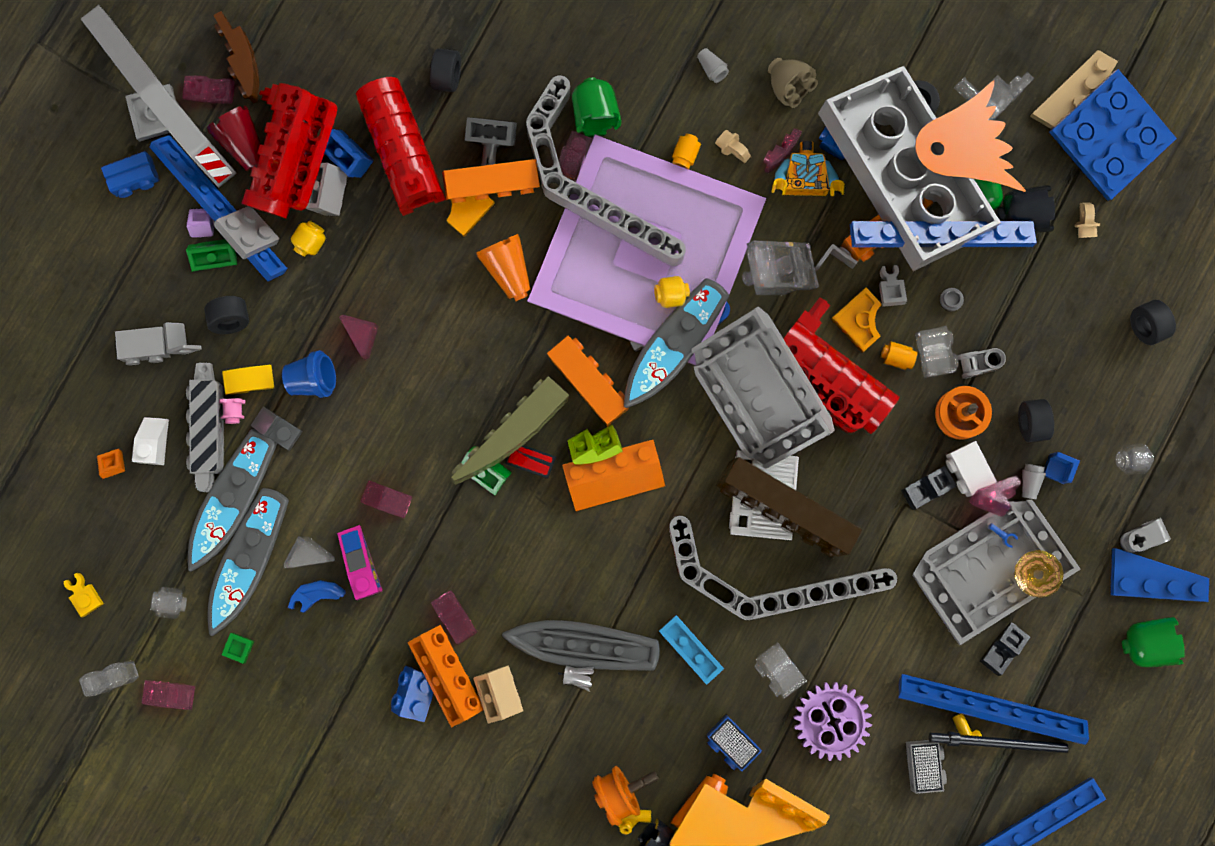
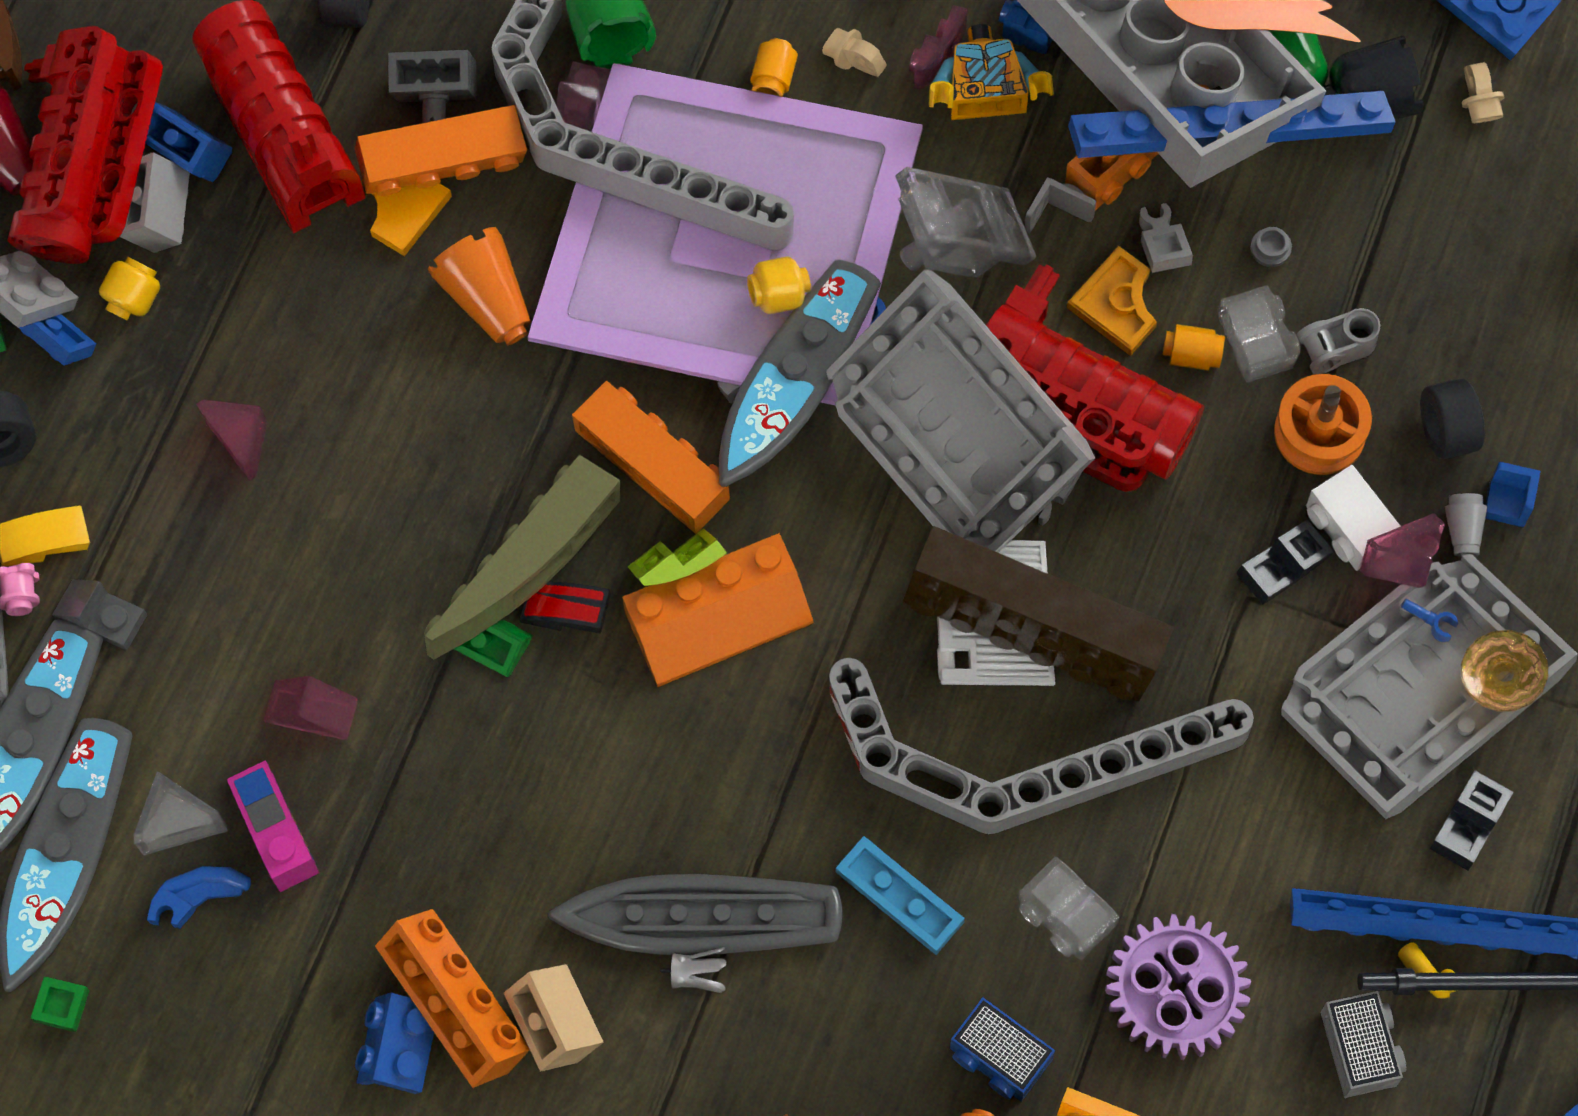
camera: 10 degrees left, 15 degrees down
blue piece [282,351,336,398] -> none
clear pink slope [431,590,478,645] -> none

